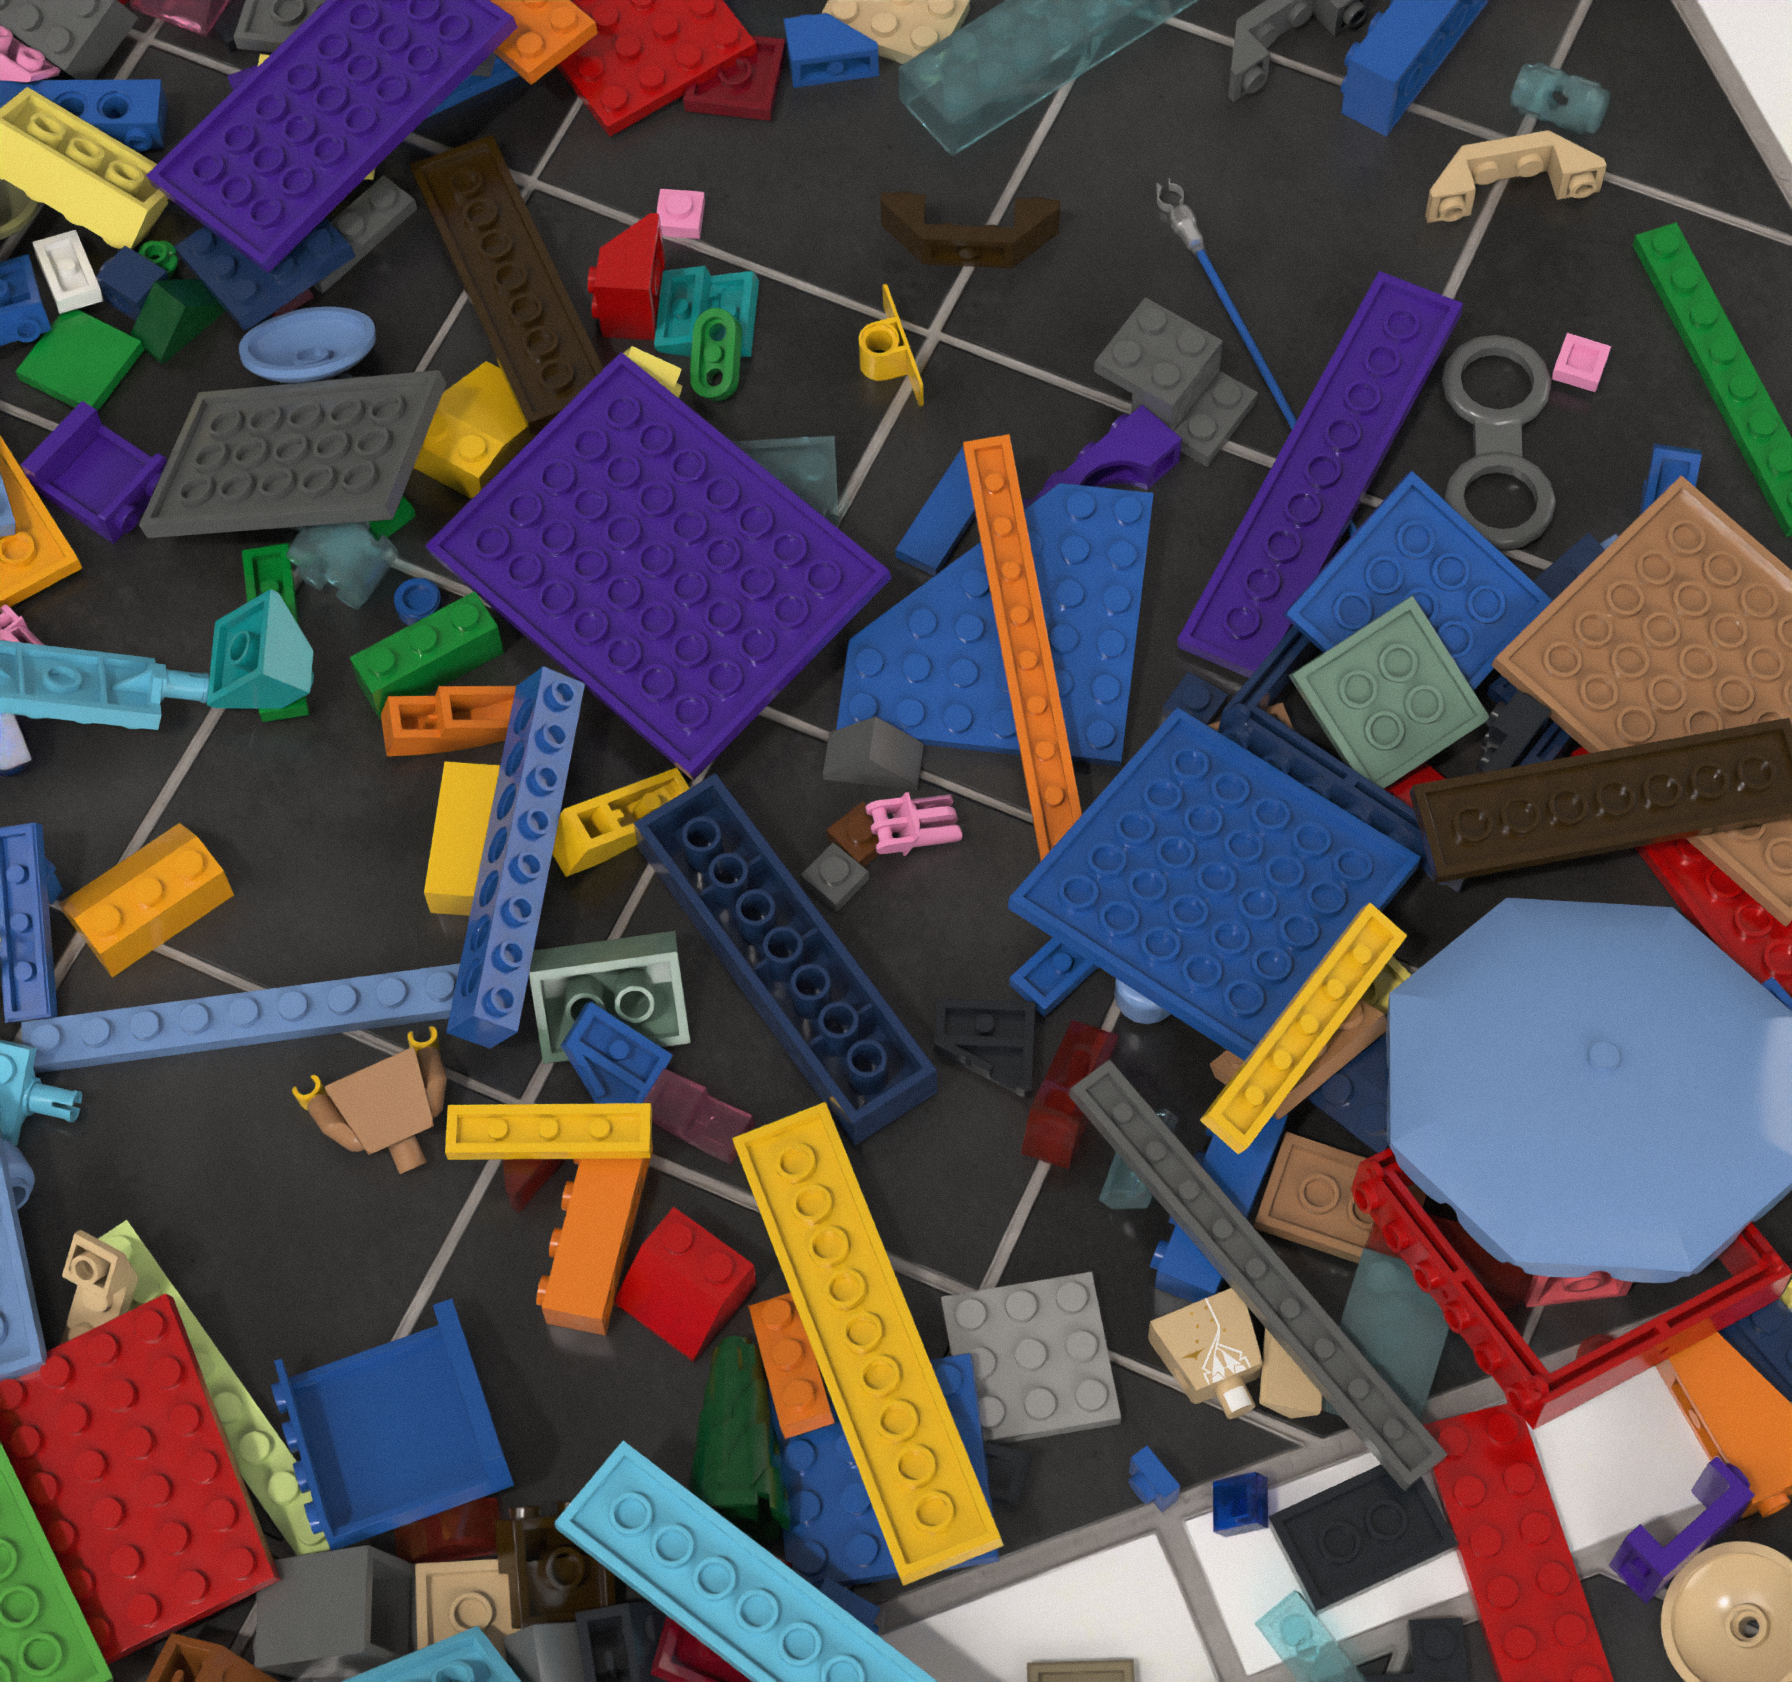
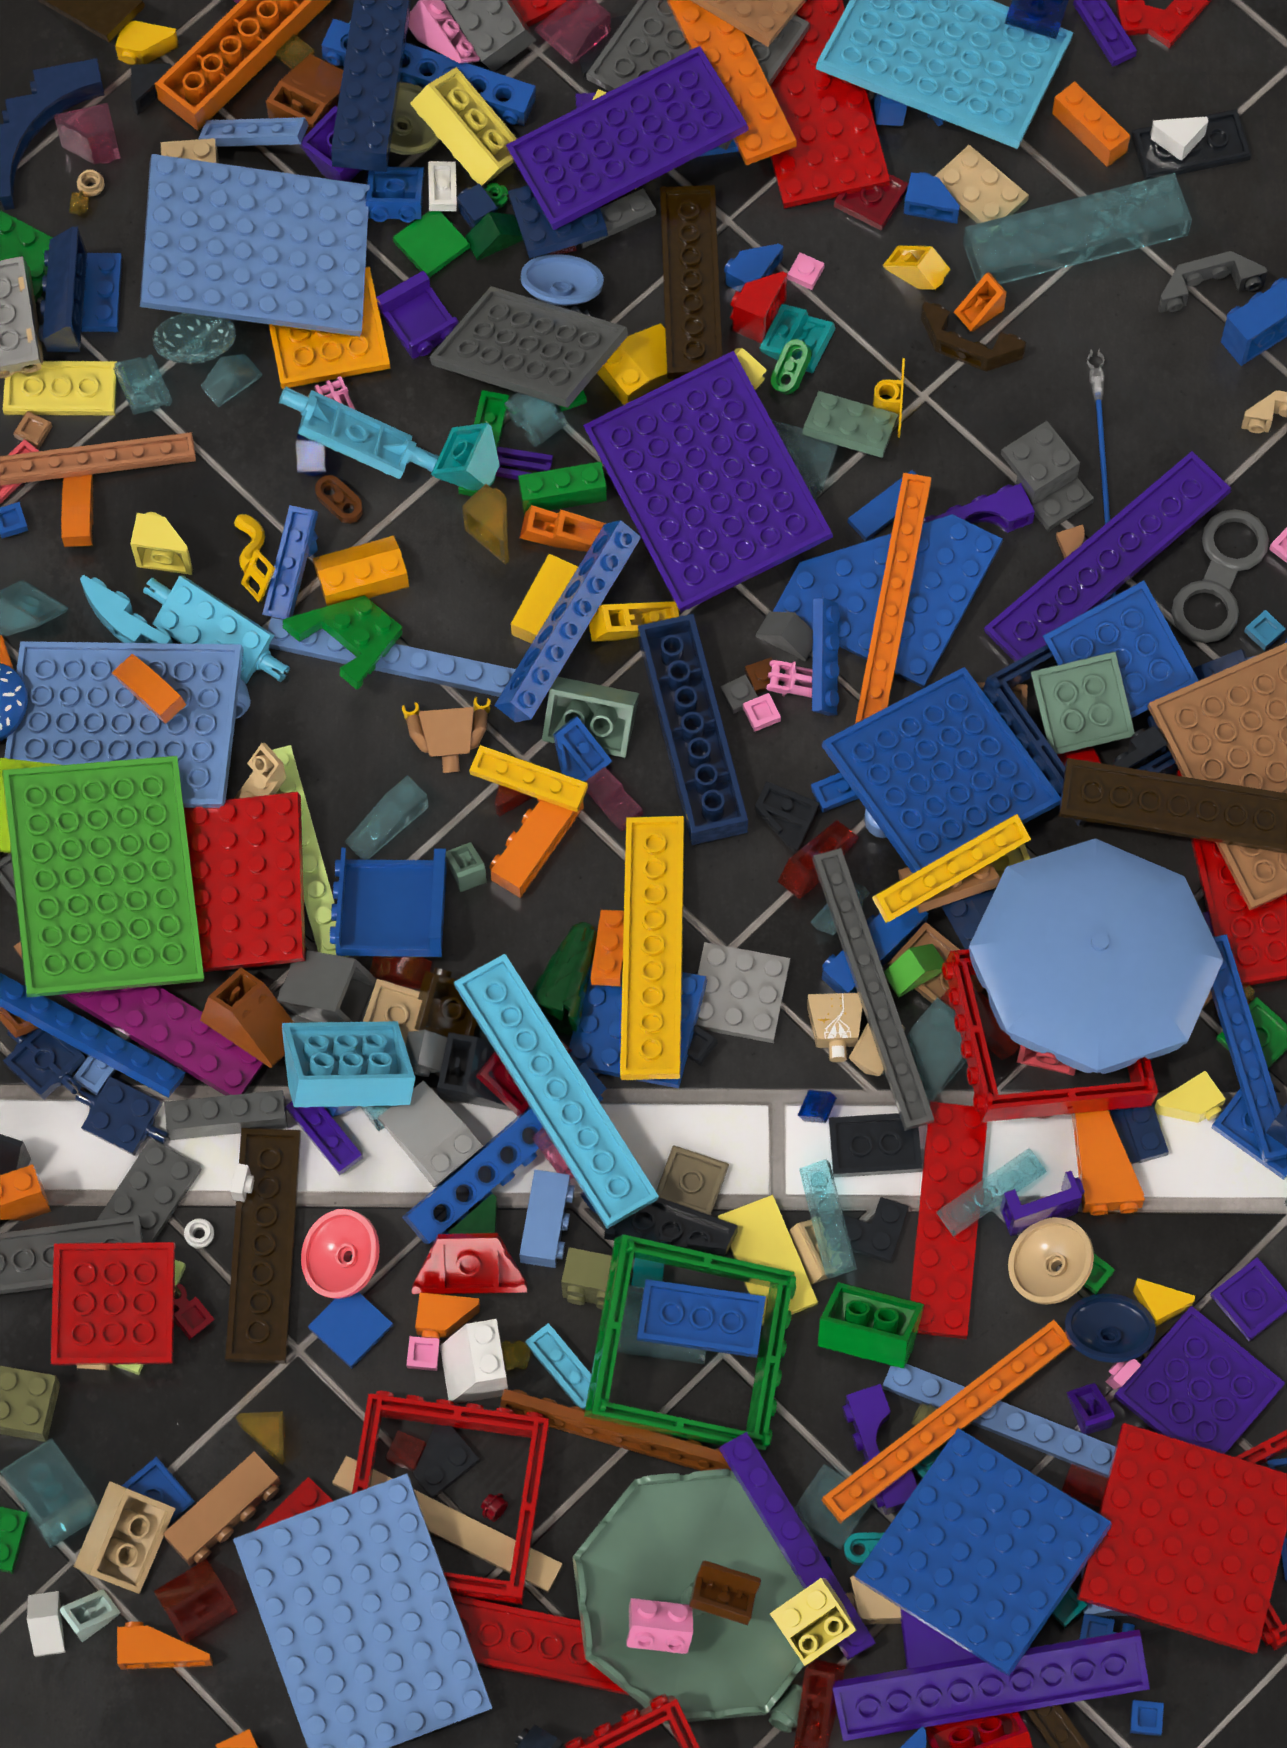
camera: 20 degrees right, 5 degrees up
blue tile [394,578,443,625] -> none
red slope [614,1207,757,1363] -> none
blue plate [1128,1446,1180,1513] -> none
dark blue plate [1162,671,1228,725] -> none
none -> green wing [283,595,402,690]
none -> reddish brown plate [315,475,363,523]
none -> clear light blue slope [345,775,429,860]
none -> sand green slope [446,842,487,892]
none -> clear yellow slope [462,484,509,565]
none -> dark purple tile [495,447,553,480]
none -> blue slope [724,244,783,292]
none -> bright pink plate [743,693,781,732]
none -> sand green plate [802,391,898,458]
none -> blue plate [812,598,840,716]
none -> yellow slope [883,246,950,290]
none -> bright green slope [884,944,945,998]
none -> clear light blue plate [936,1148,1047,1237]
none -> orange slope [954,272,1007,332]
none -> medium nougat tile [1056,524,1085,558]
none -> dark azure plate [1244,610,1286,651]

